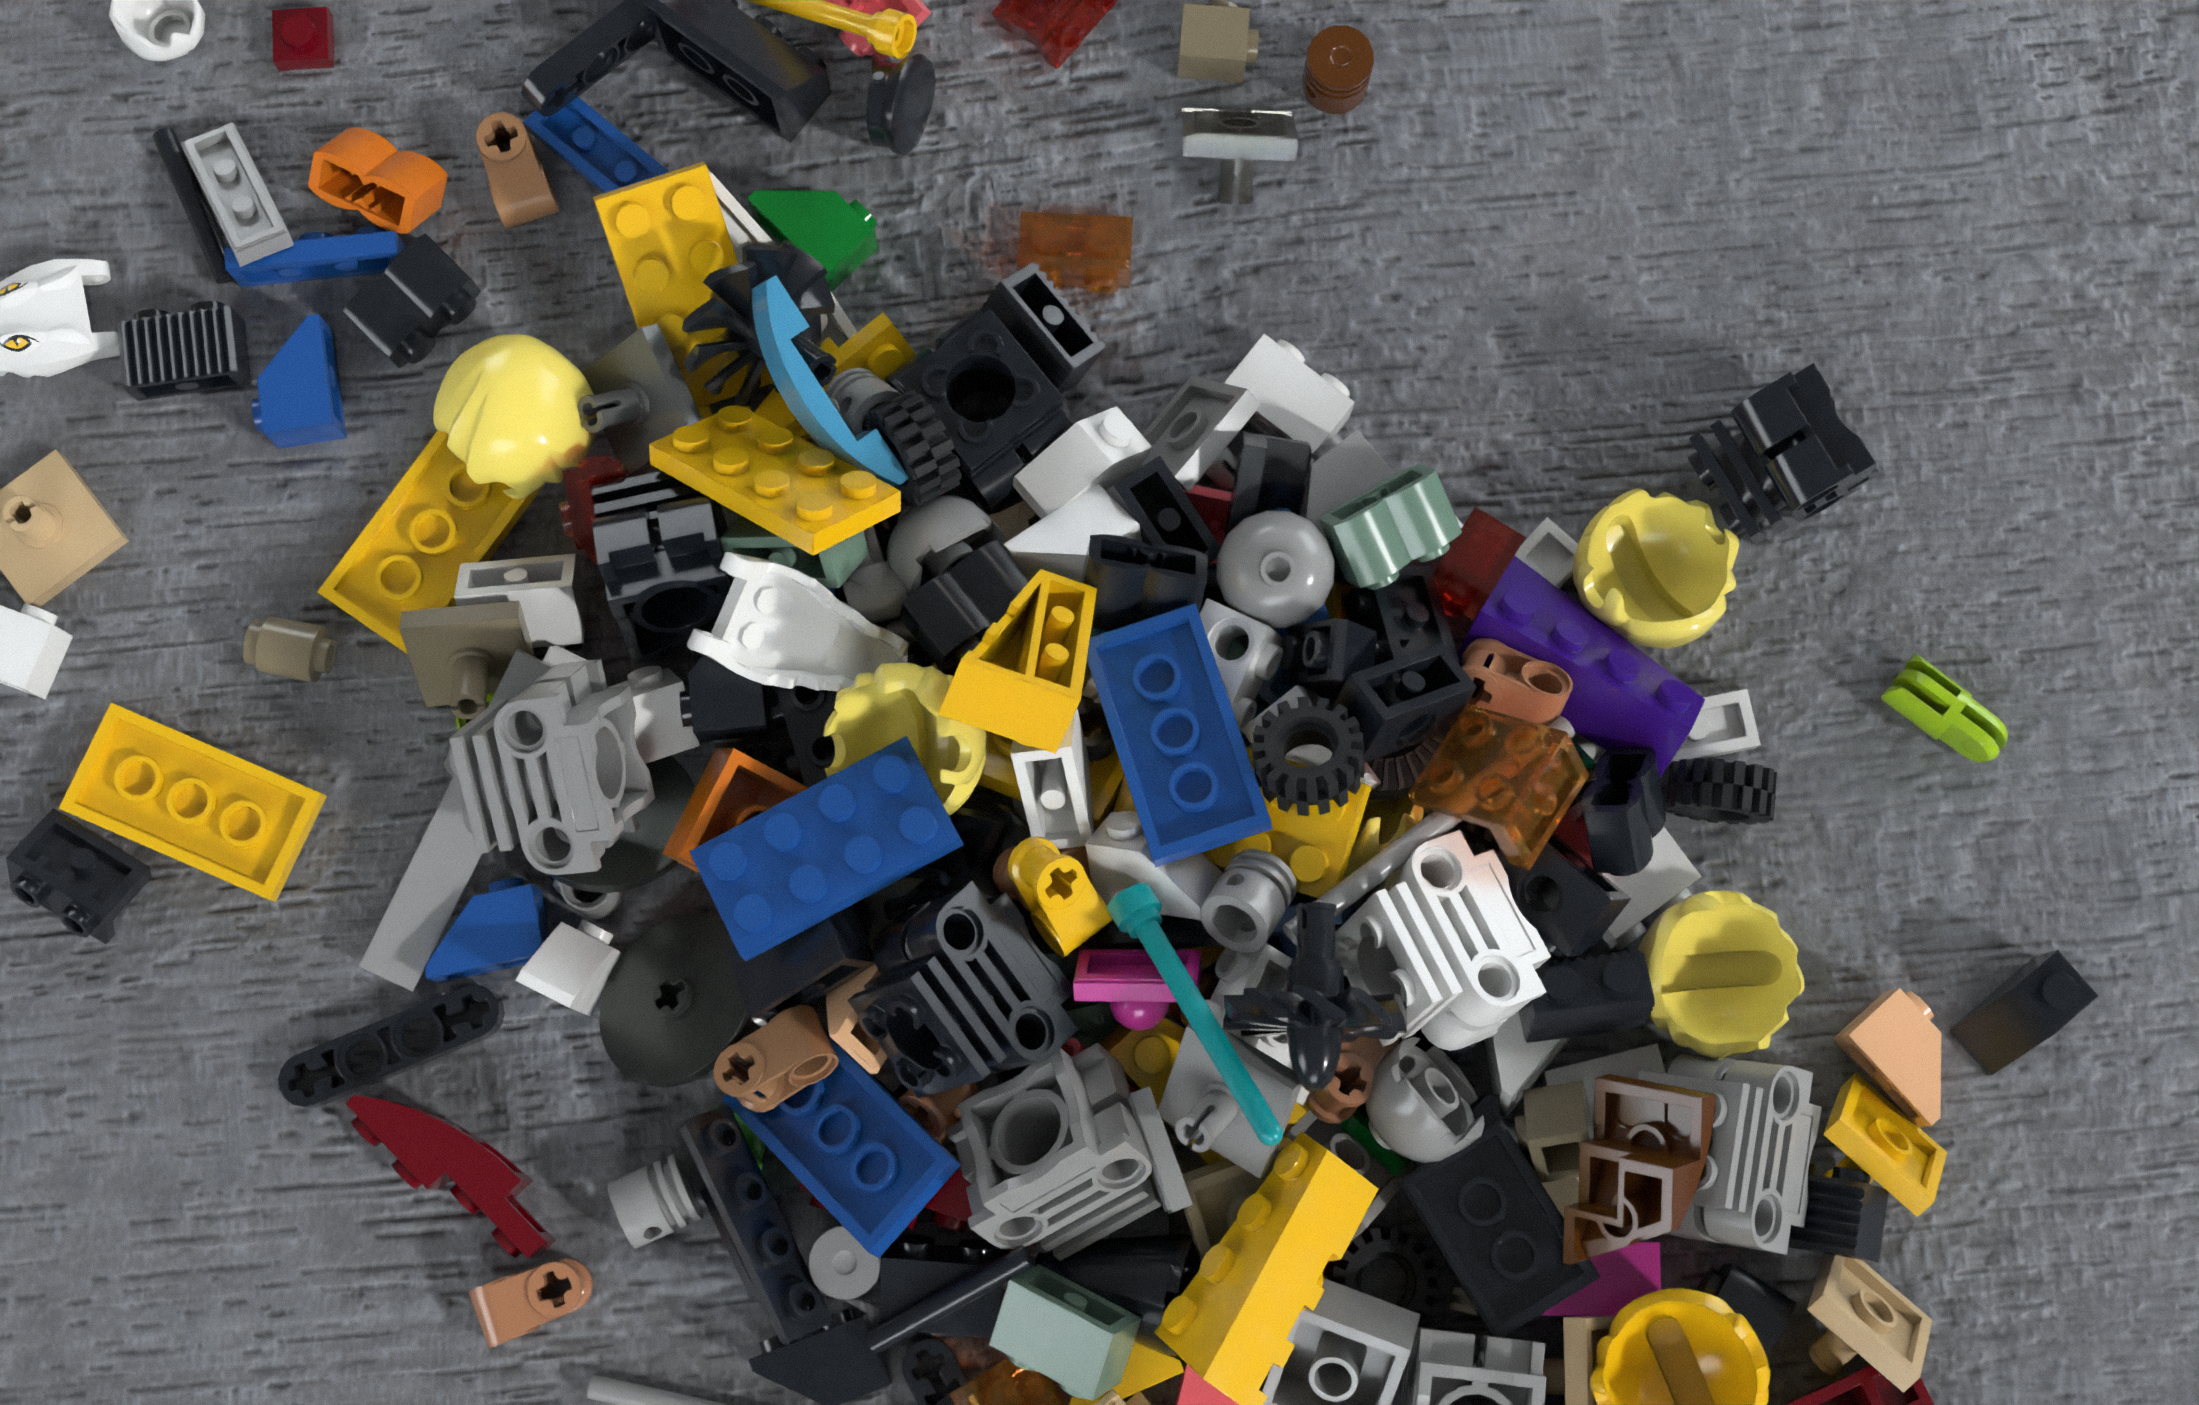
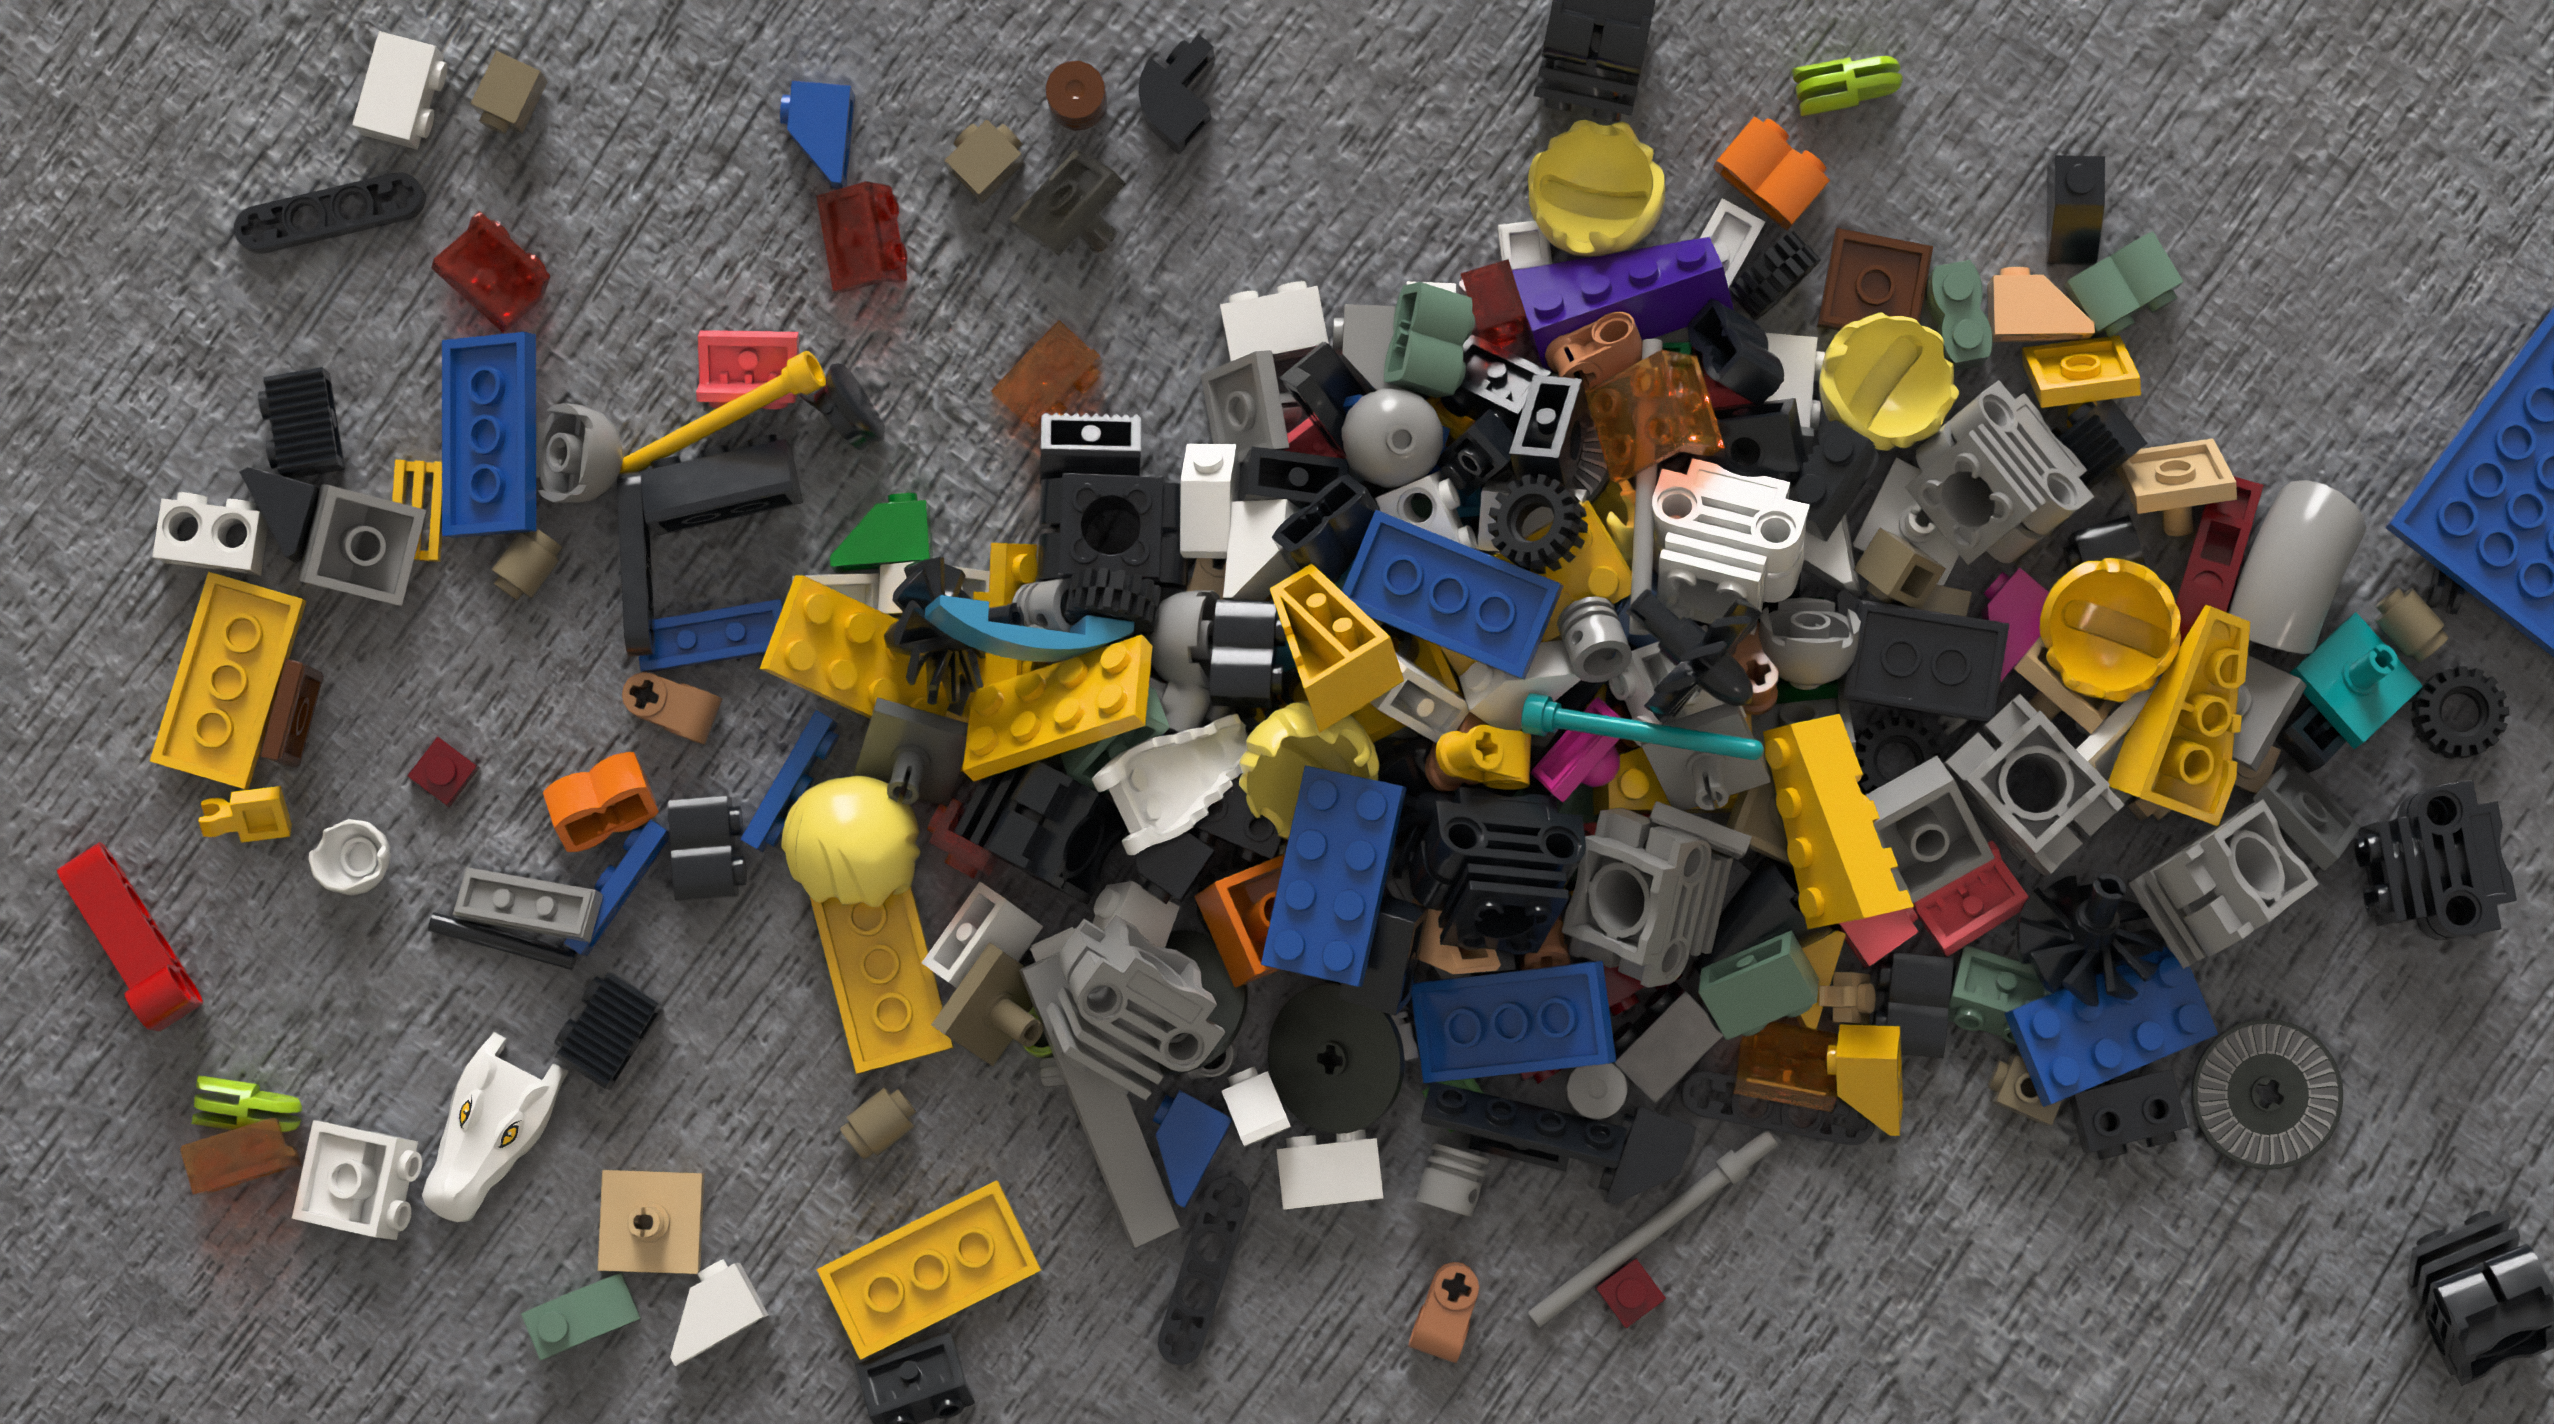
camera: 40 degrees left, 5 degrees up
blue slope [251,314,347,449] -> none
dark red slope [345,1095,556,1258] -> none
medium nougat piece [713,1005,839,1112] -> none
black bar [866,1245,1034,1354] -> none
reddish brown slope [1563,1074,1716,1265] -> none
none -> blue plate [740,710,839,852]
none -> black brick [1139,34,1215,155]
none -> white brick [1276,1129,1383,1210]
none -> orange brick [1713,116,1830,231]
none -> reddish brown tile [1817,228,1933,331]
none -> sand green brick [1925,260,1993,371]
none -> sand green brick [2063,231,2183,338]

